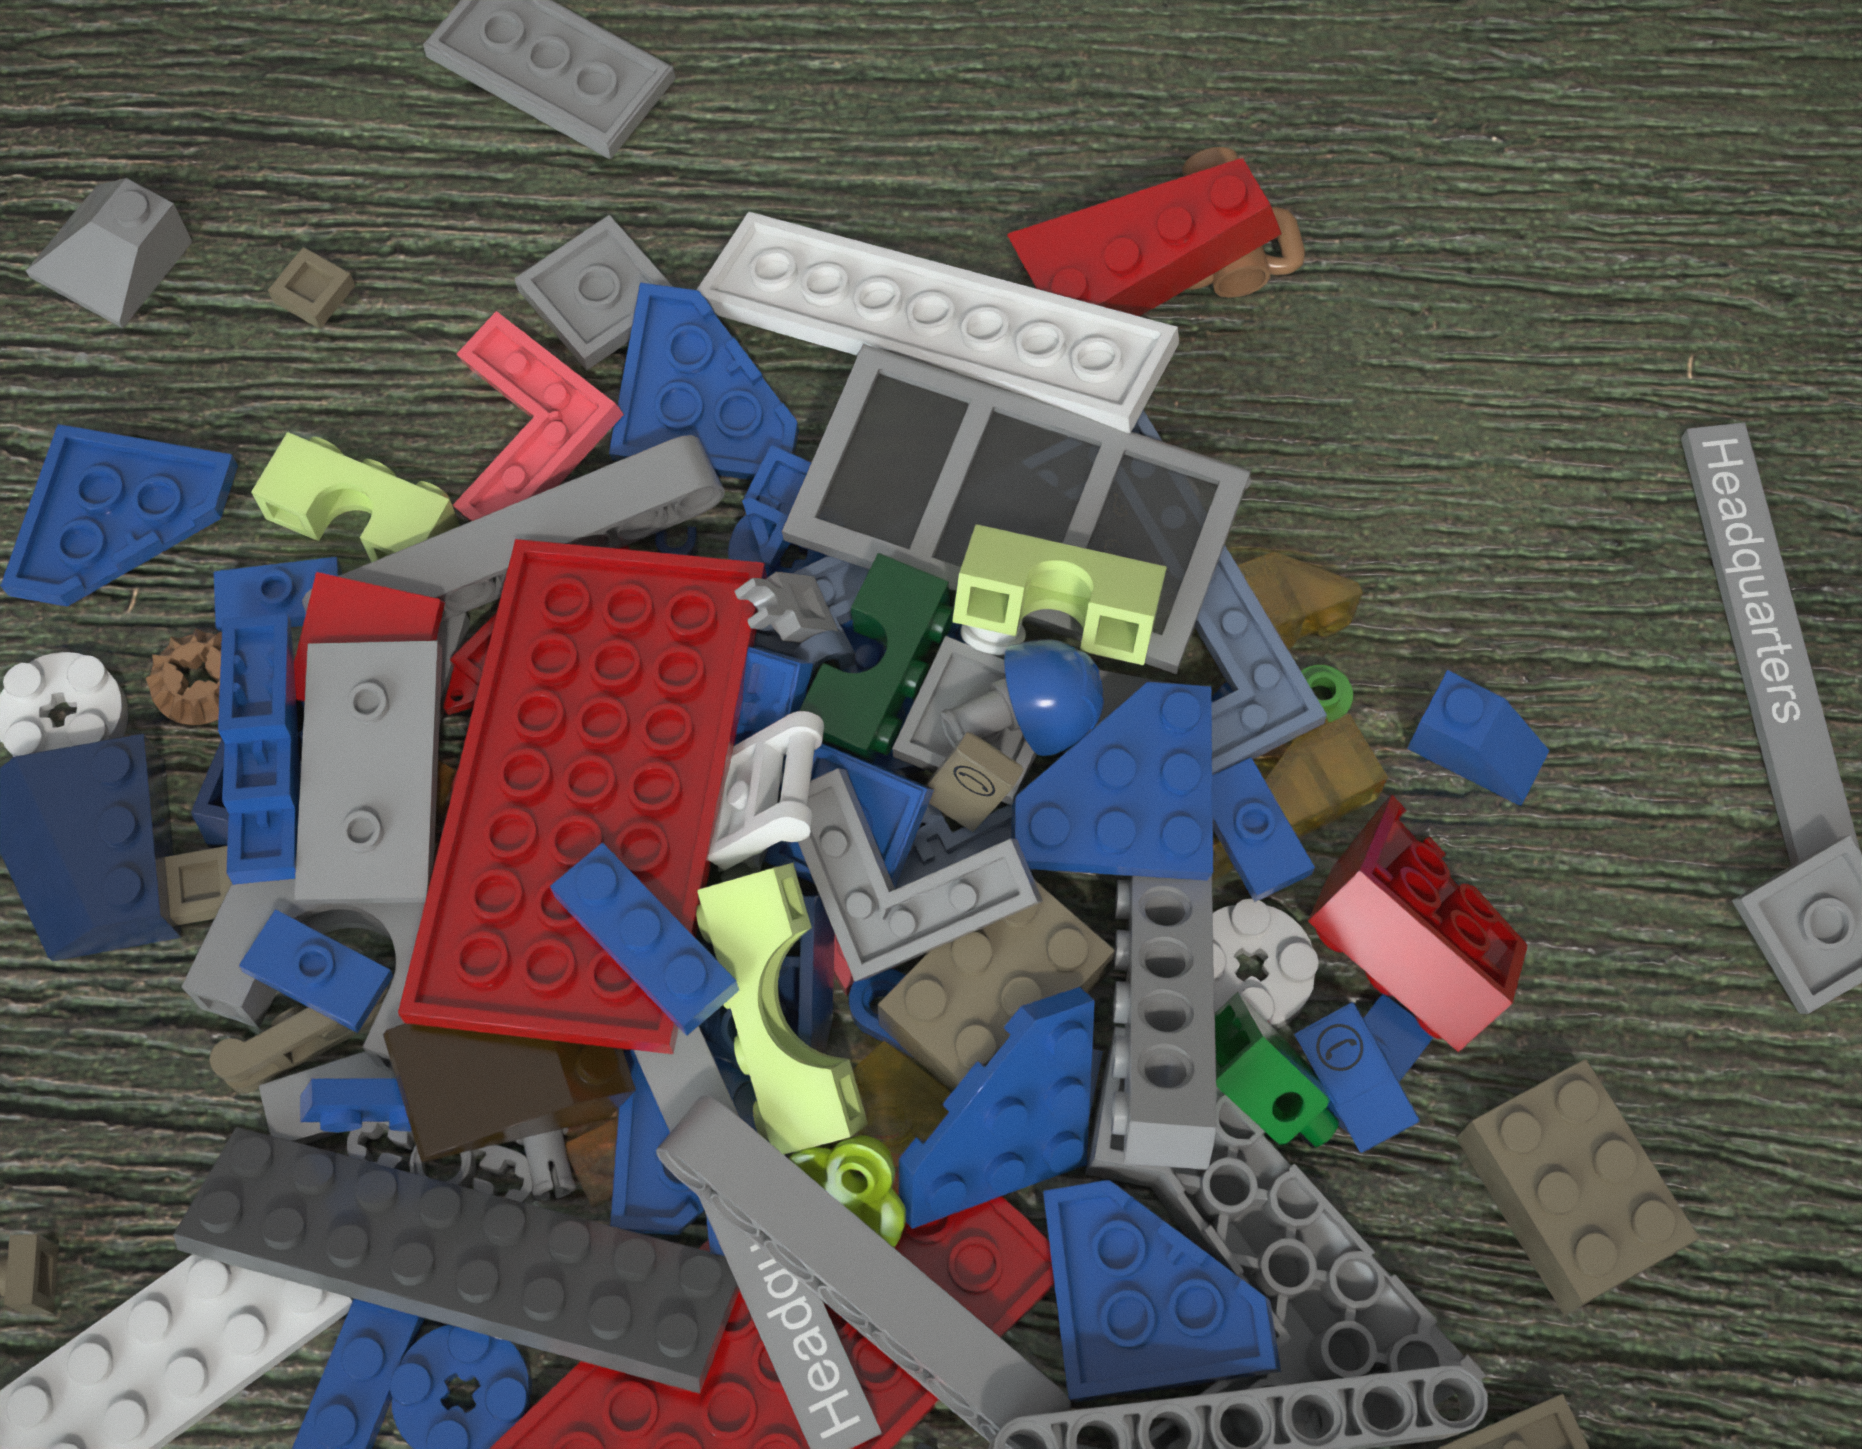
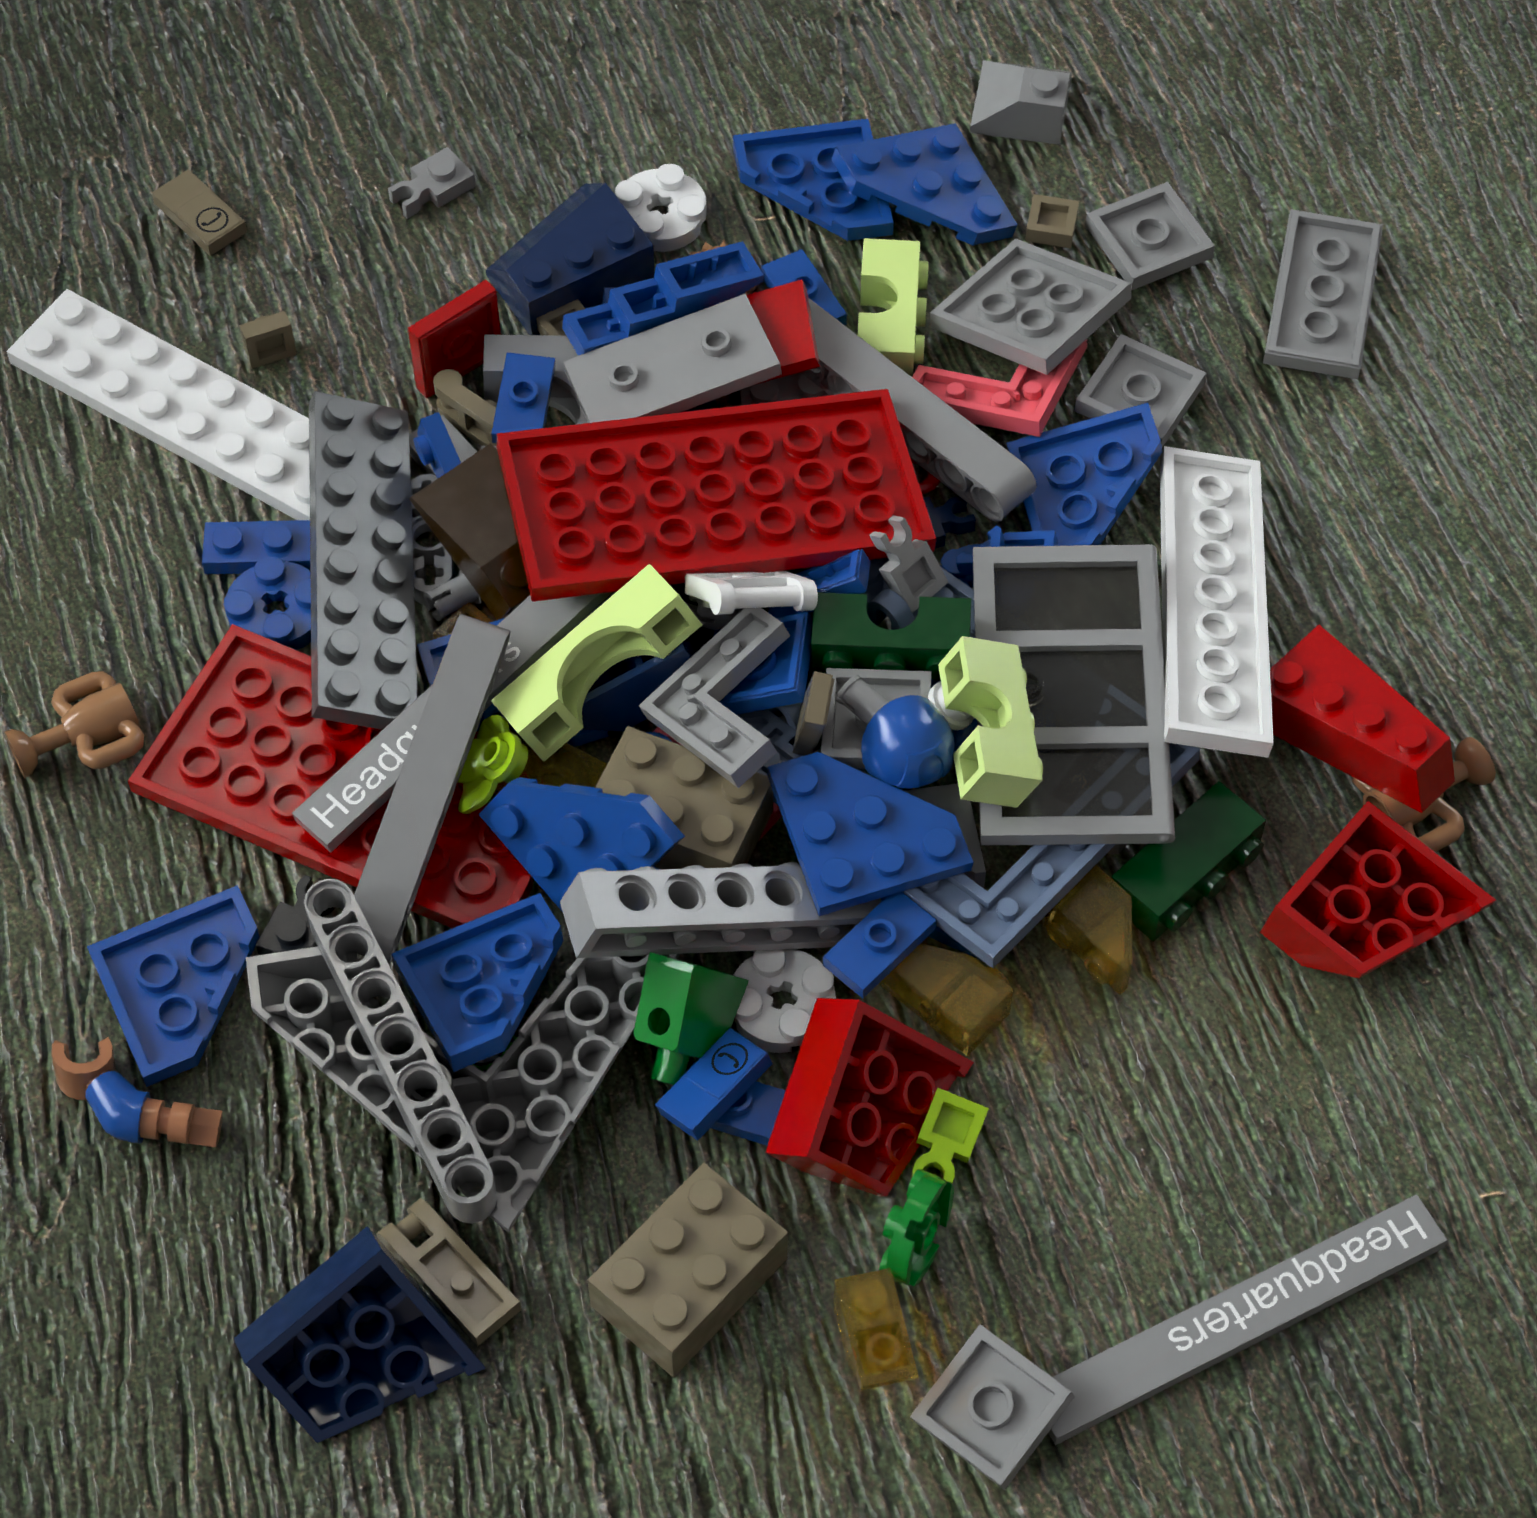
camera: 70 degrees right, 10 degrees down
blue plate [550,842,740,1036] -> none
bright green plate [1301,665,1353,726] -> none
blue slope [1407,670,1549,806] -> none
none -> red tile [408,280,501,398]
none -> blue plate [831,123,1018,246]
none -> clear yellow slope [833,1268,918,1391]
none -> green plate [879,1169,954,1287]
none -> lime plate [911,1088,989,1183]
none -> light grey plate [930,238,1132,375]
none -> light grey plate [1085,182,1215,291]
none -> dark green brick [1107,781,1266,942]
none -> red wedge [1260,801,1496,978]

